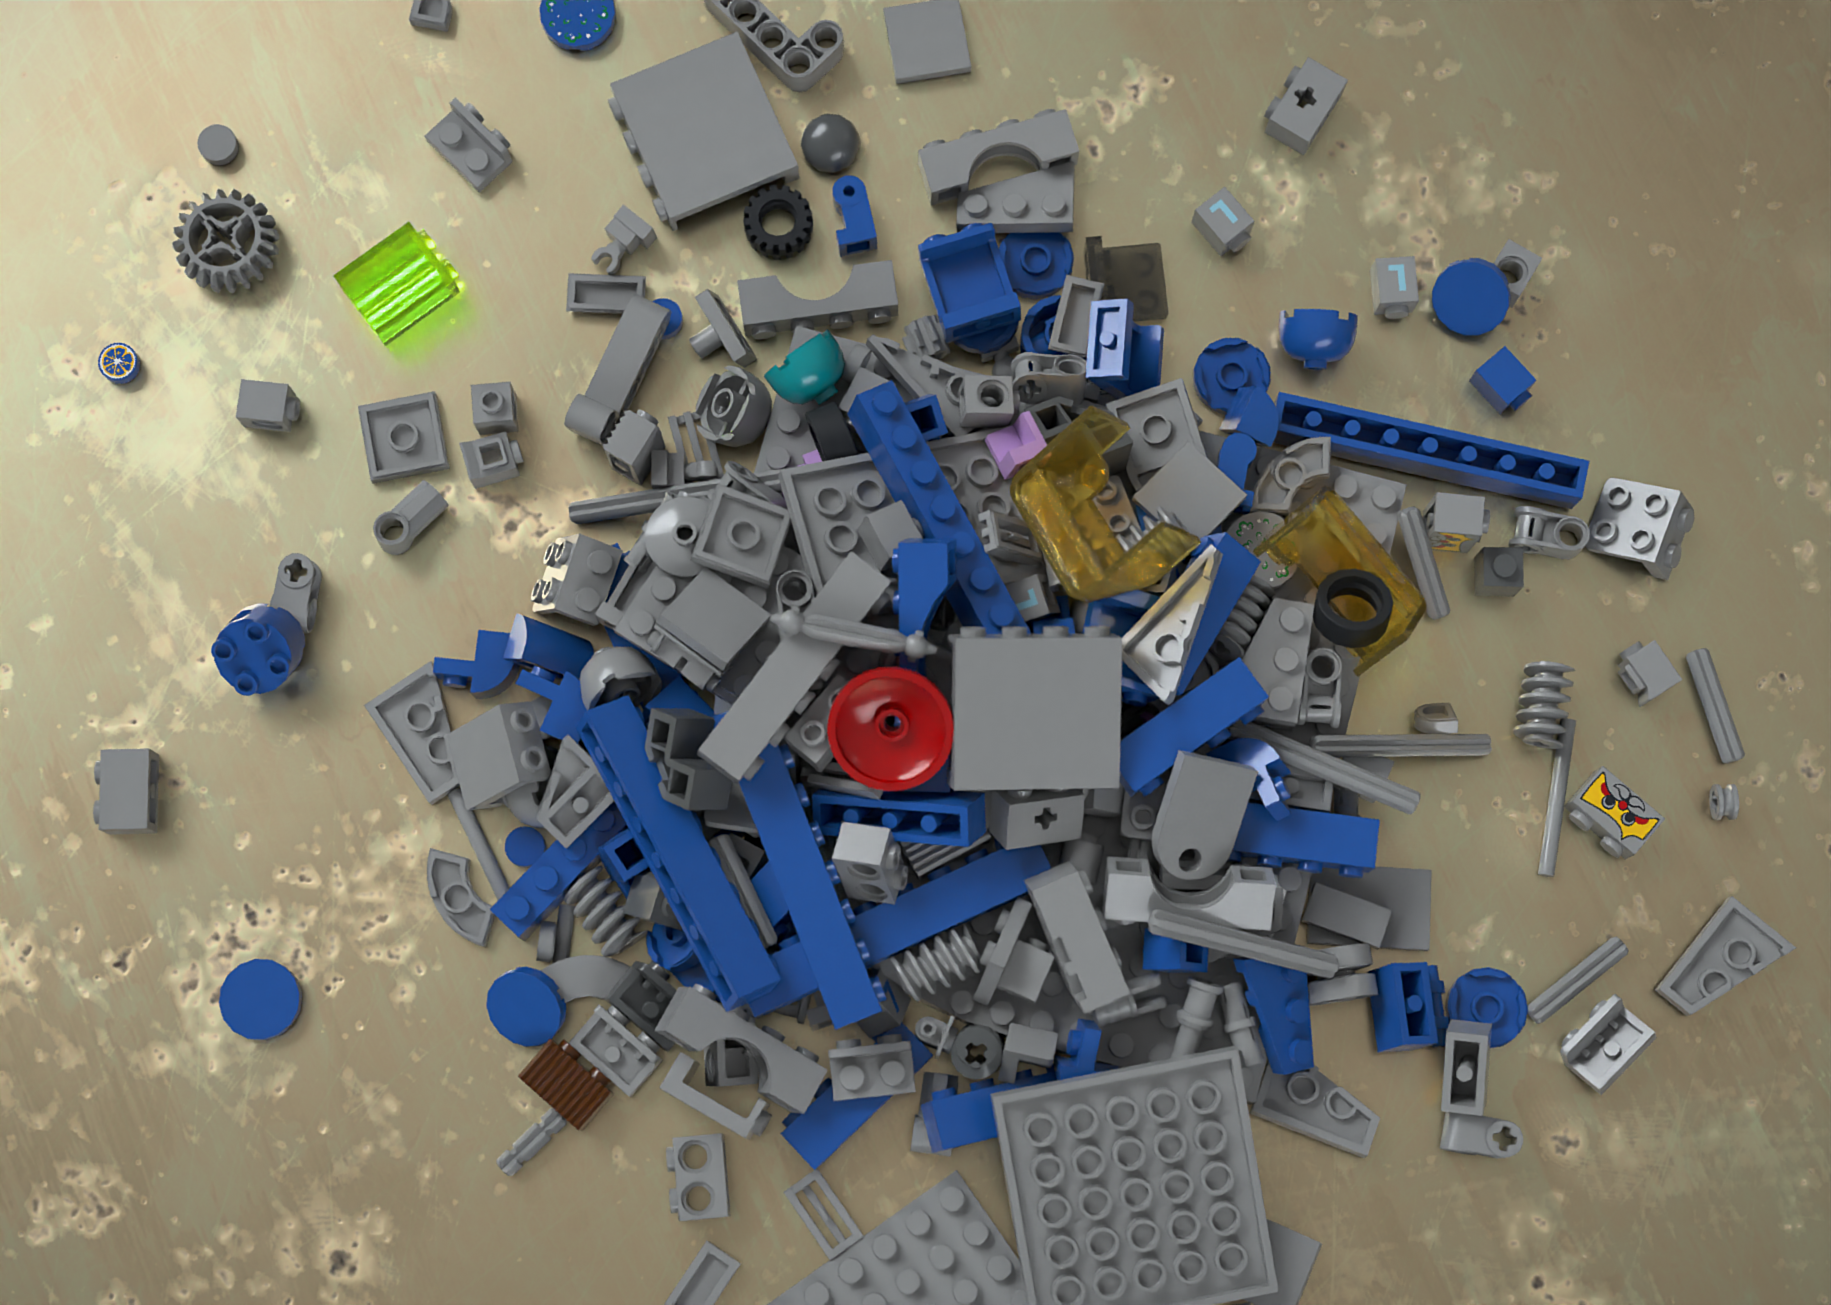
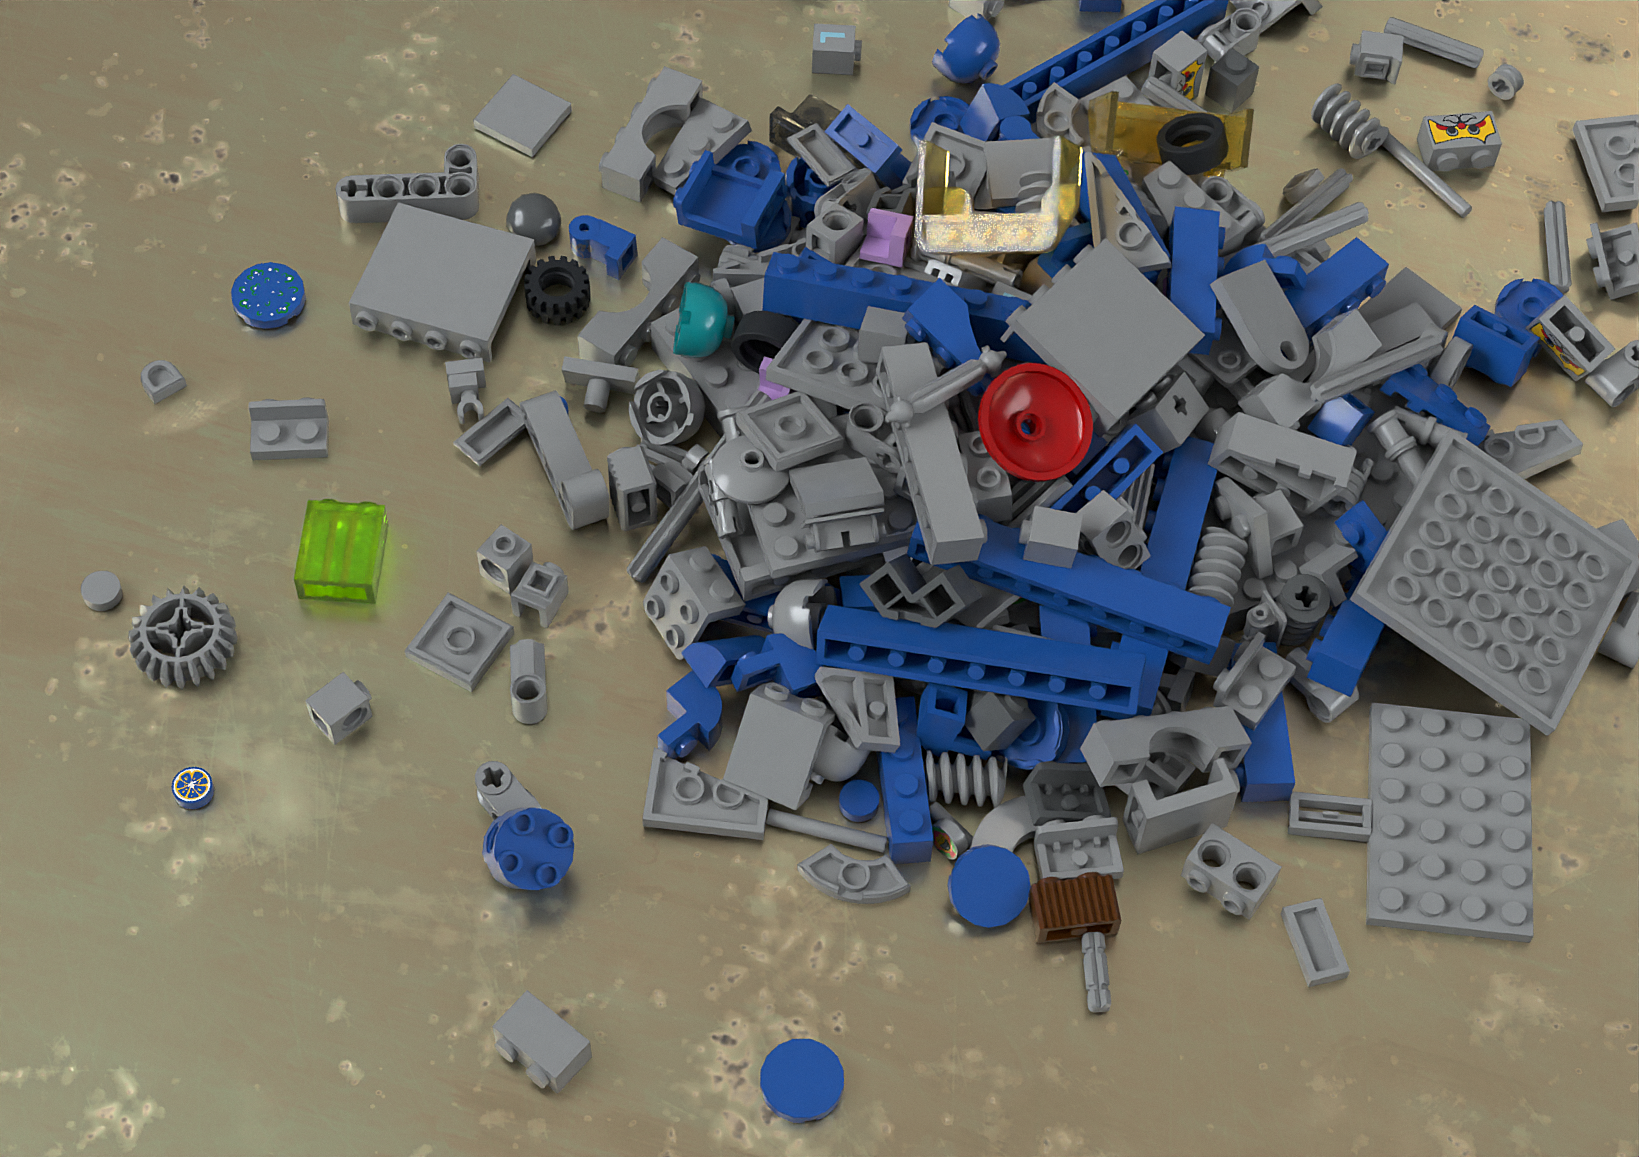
camera: 50 degrees left, 20 degrees down
none -> light grey brick [1018,506,1082,569]

